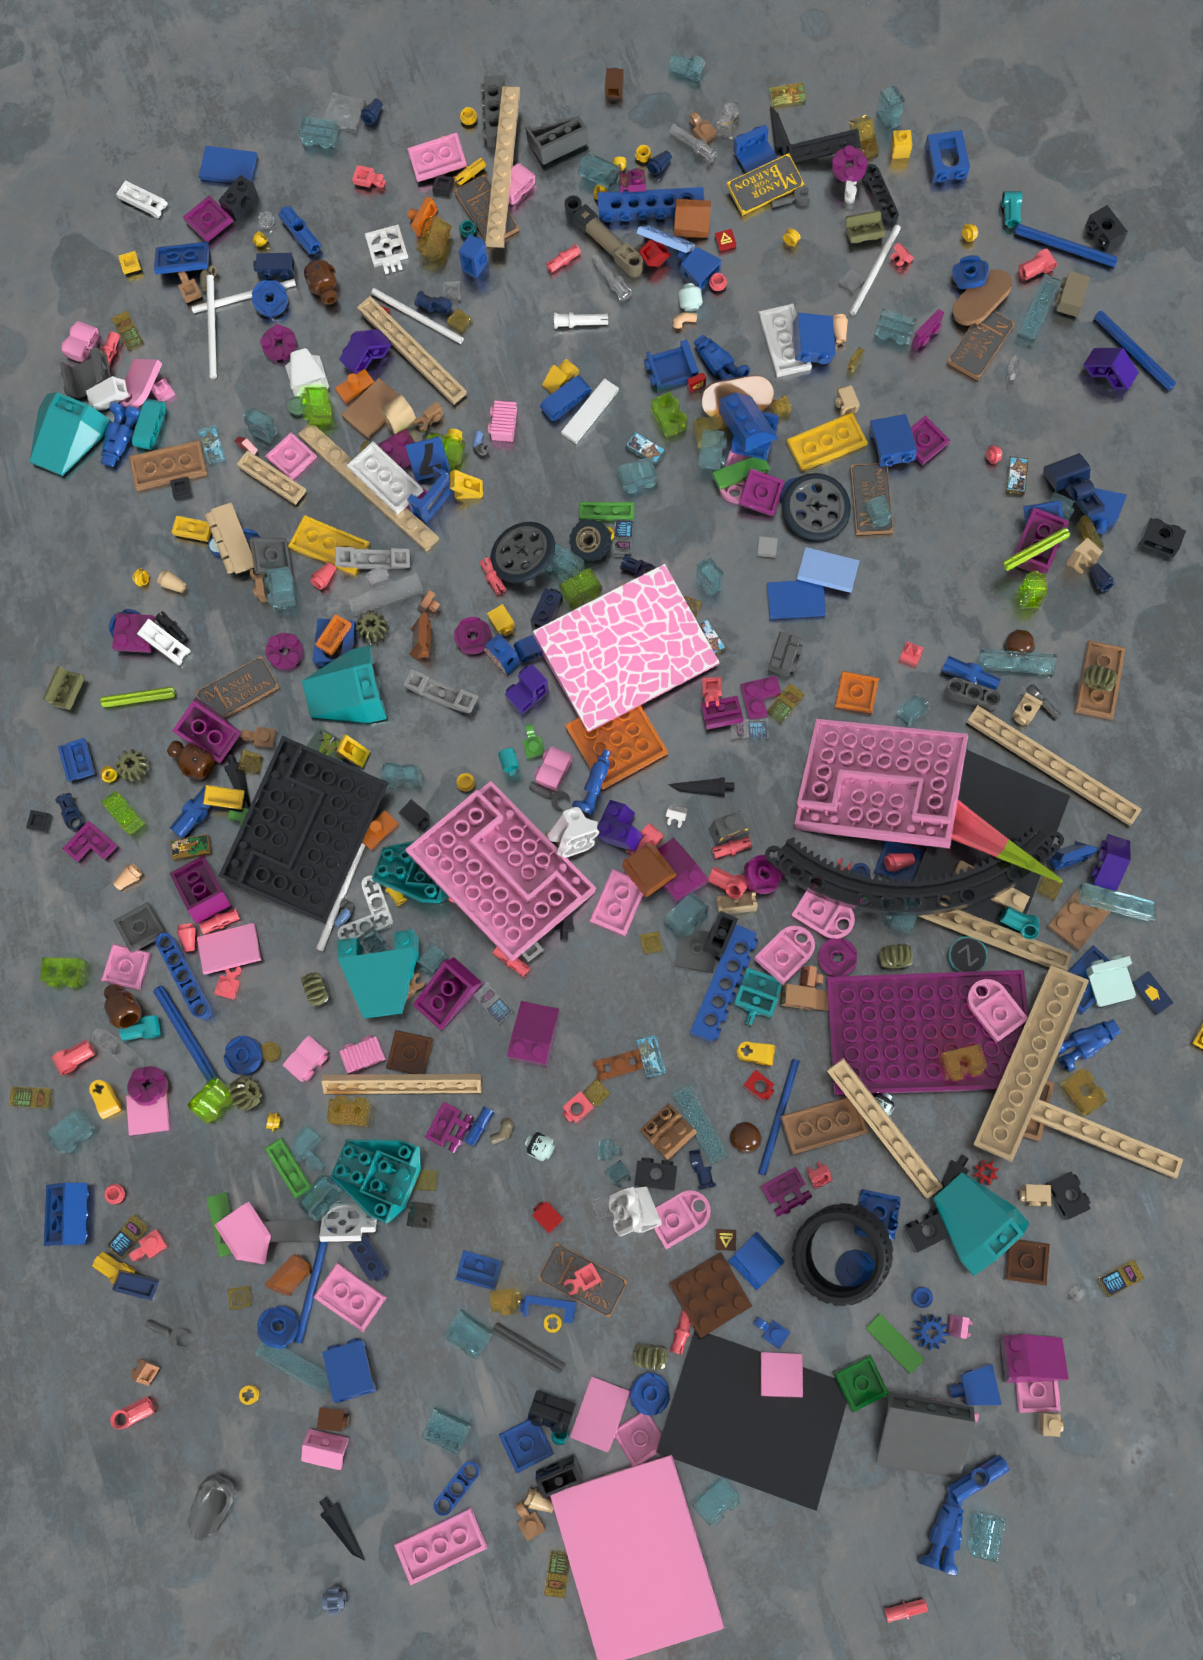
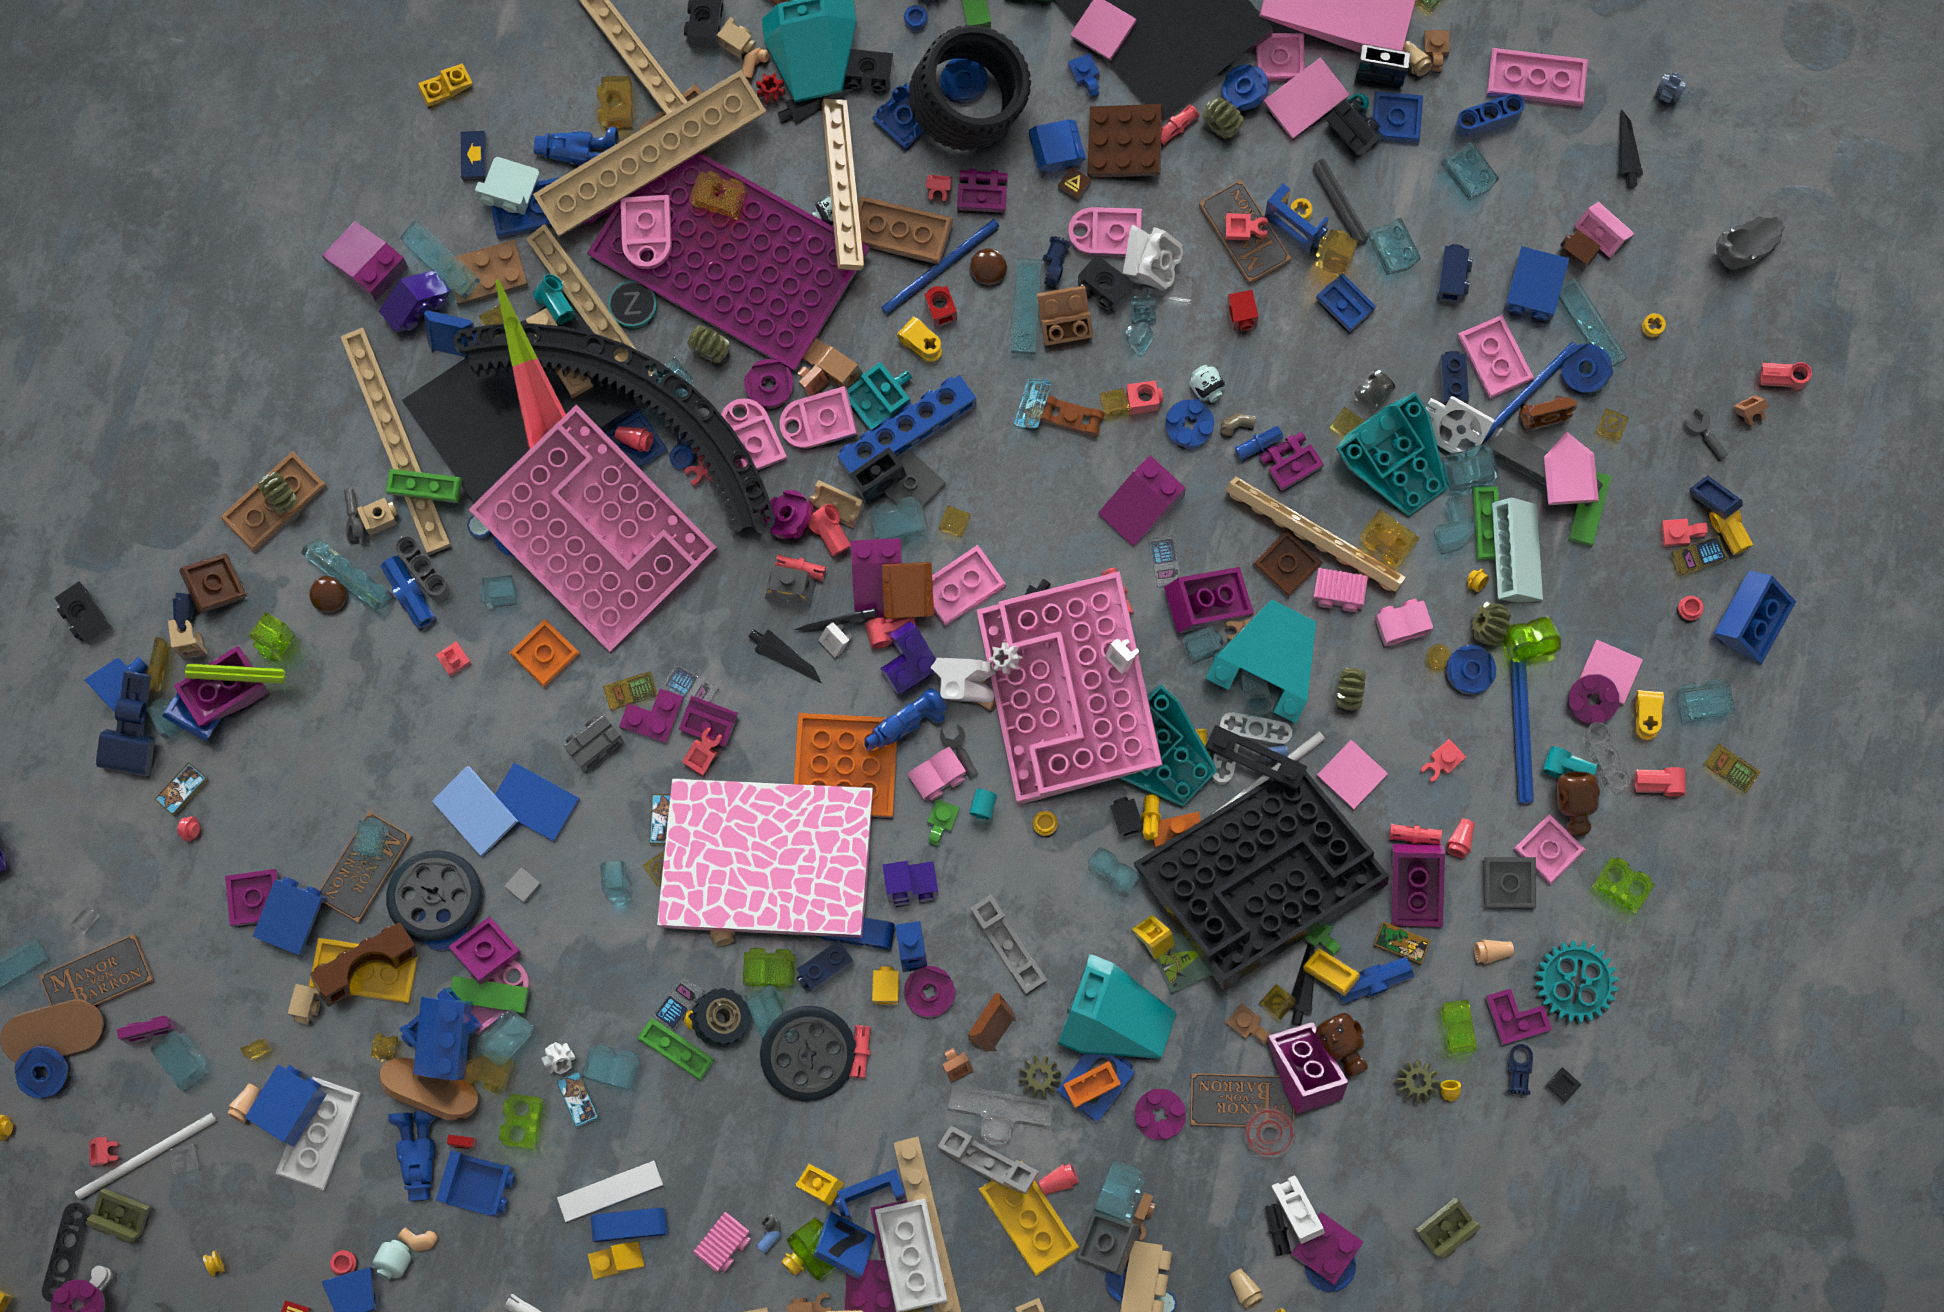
camera: 150 degrees left, 0 degrees up
blue plate [58,738,96,782] -> none
lime axle [100,686,175,707] -> none
blue beam [156,933,212,1020] -> none
bright pink tile [197,923,261,975] -> none
dark blue connector [620,554,656,577] -> none
none -> reddish brown tile [179,553,246,614]
none -> reddish brown arch [310,922,418,1007]
none -> magenta slope [322,221,408,302]
none -> bright green tile [385,469,463,503]
none -> white gear [541,1042,575,1075]
none -> light nougat arm [742,48,770,78]
none -> black bar [794,608,878,630]
none -> white gear [989,642,1023,674]
none -> white tile [1105,639,1139,674]
none -> yellow axle [1141,795,1161,841]
none -> blue plate [1165,399,1214,449]
none -> black container [1205,725,1307,791]
none -> clear tile [1244,1107,1296,1159]
none -> bright pink tile [1316,740,1388,811]
none -> dark blue brick [1437,244,1473,303]
none -> light aqua brick [1492,497,1543,602]
none -> teal gear [1534,940,1619,1024]

